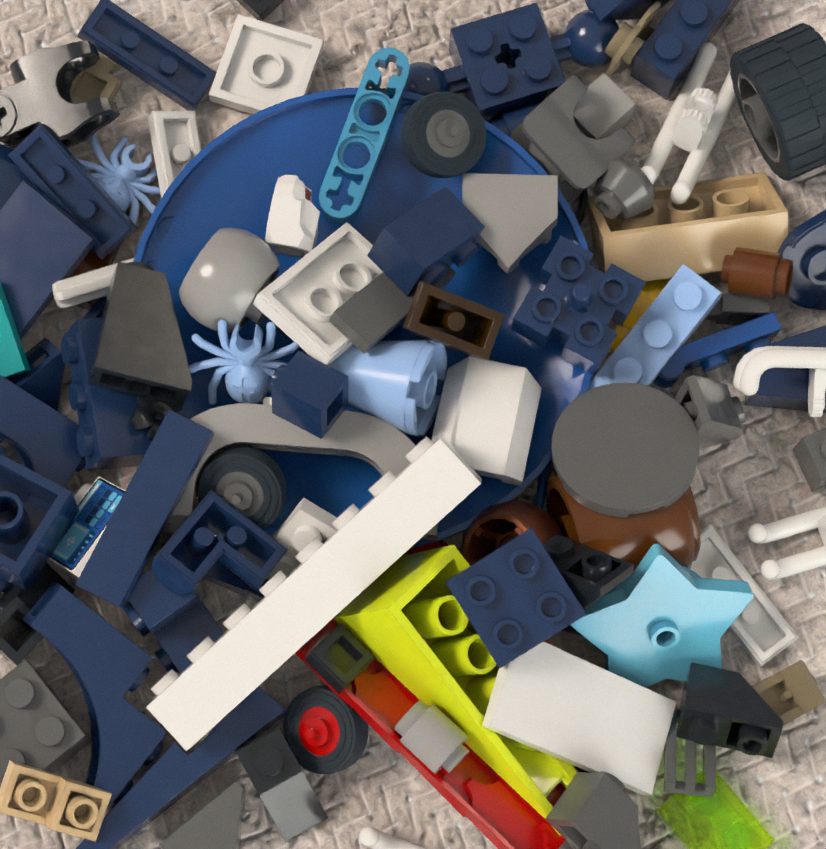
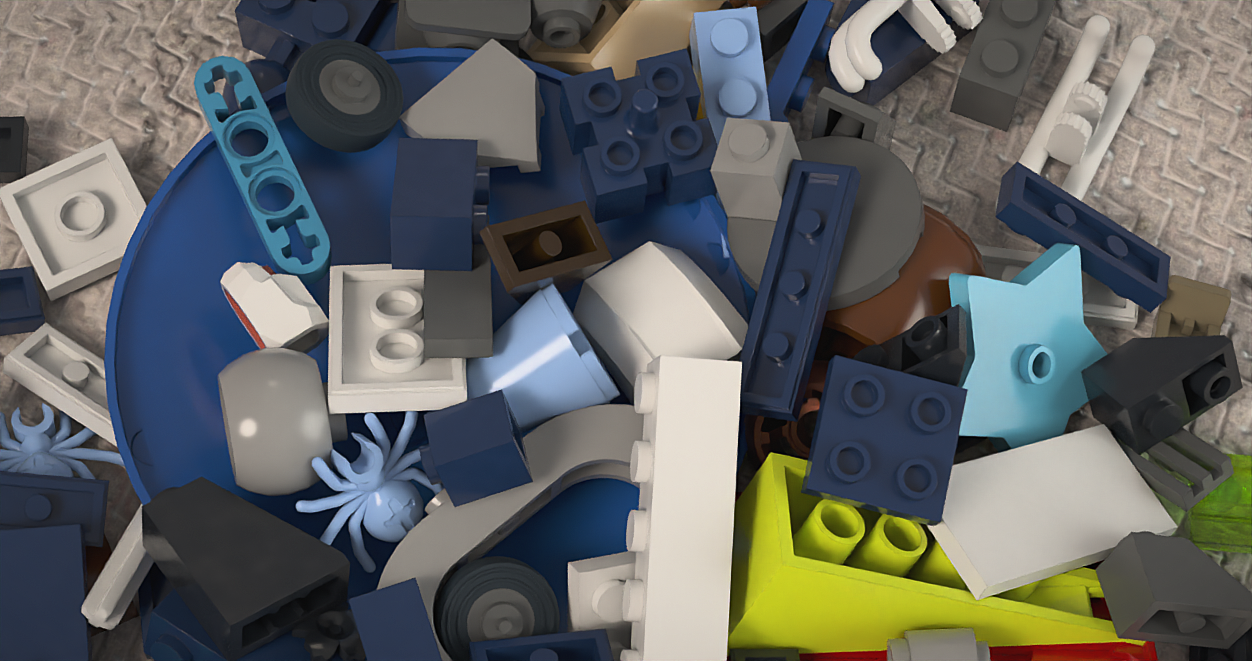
camera: 45 degrees left, 10 degrees down
none -> light grey brick [710,117,802,221]
none -> dark blue tile [739,159,861,422]
none -> dark blue plate [995,161,1171,313]

